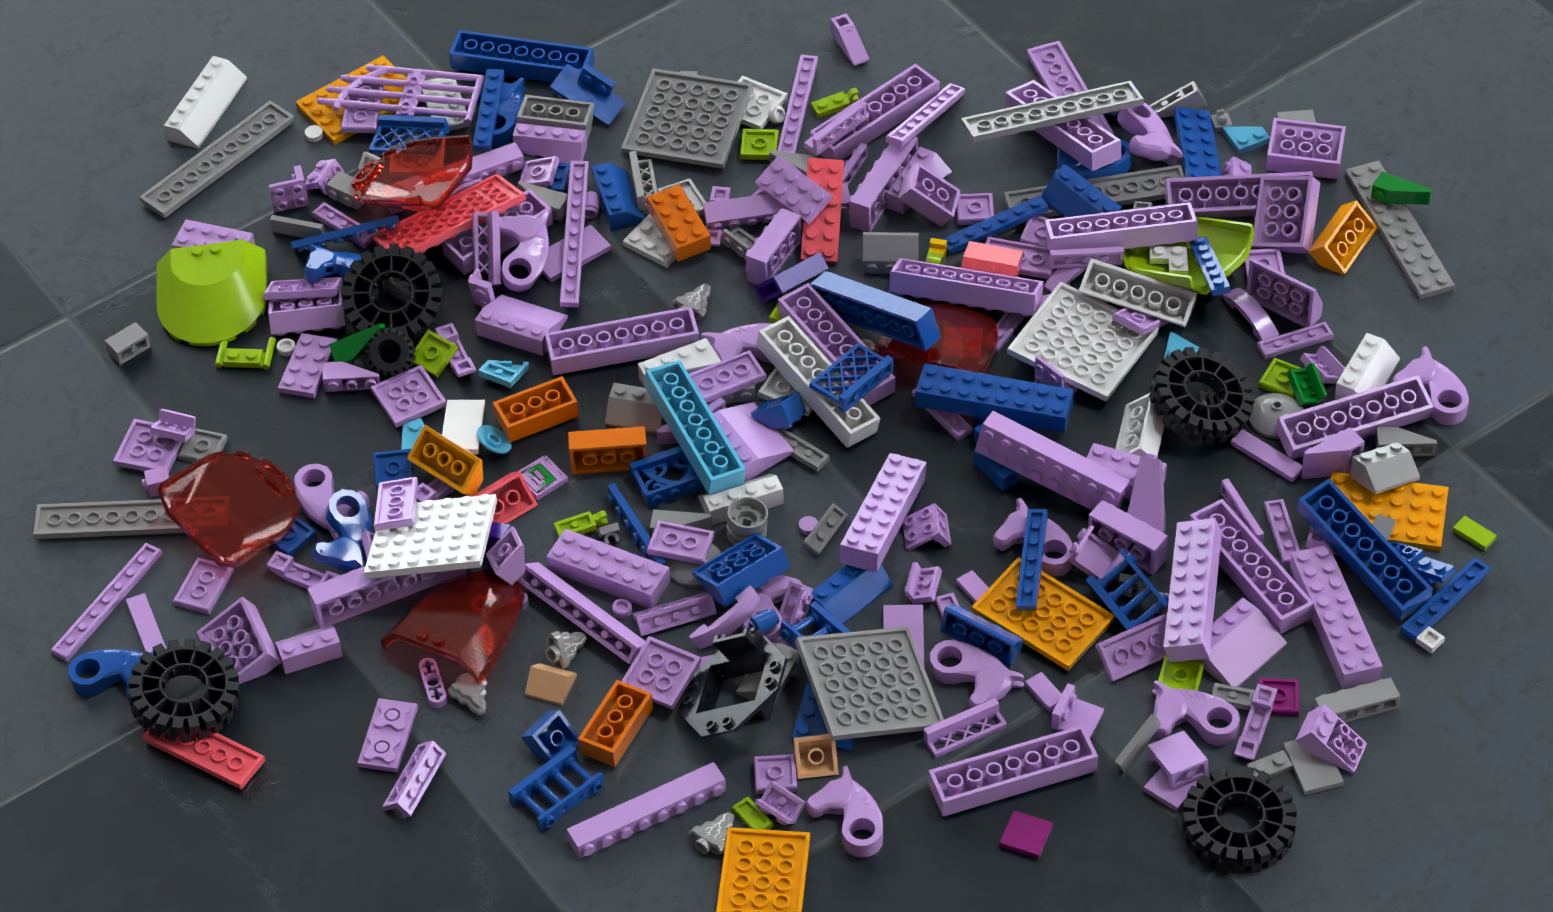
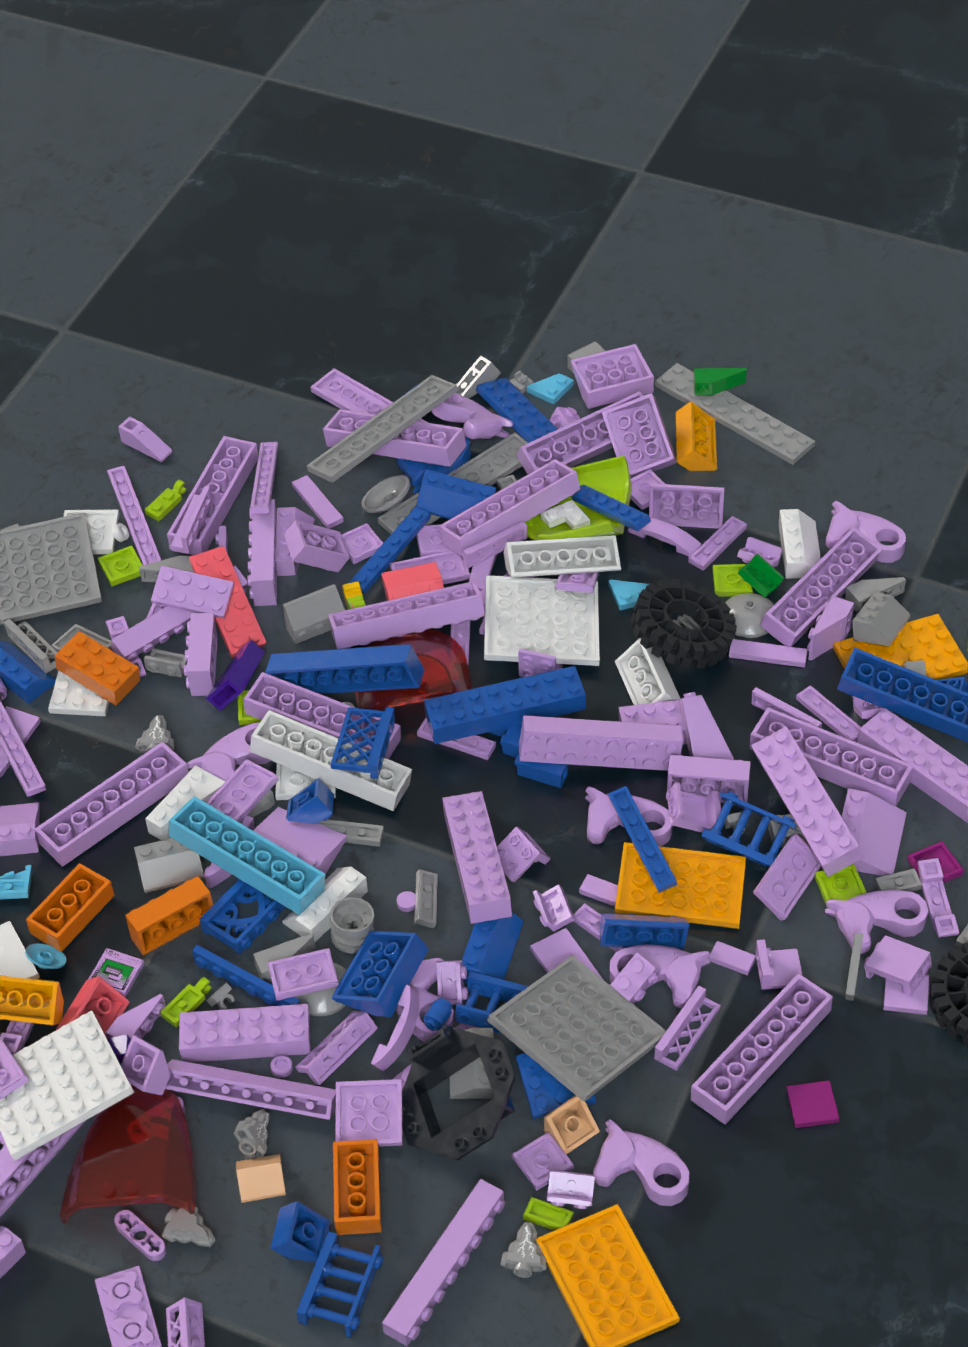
camera: 30 degrees left, 0 degrees up
none -> lavender slope [106,994,166,1039]
none -> lavender tile [292,475,344,529]
none -> light grey dish [361,475,411,513]
none -> lavender bracket [610,952,660,1004]

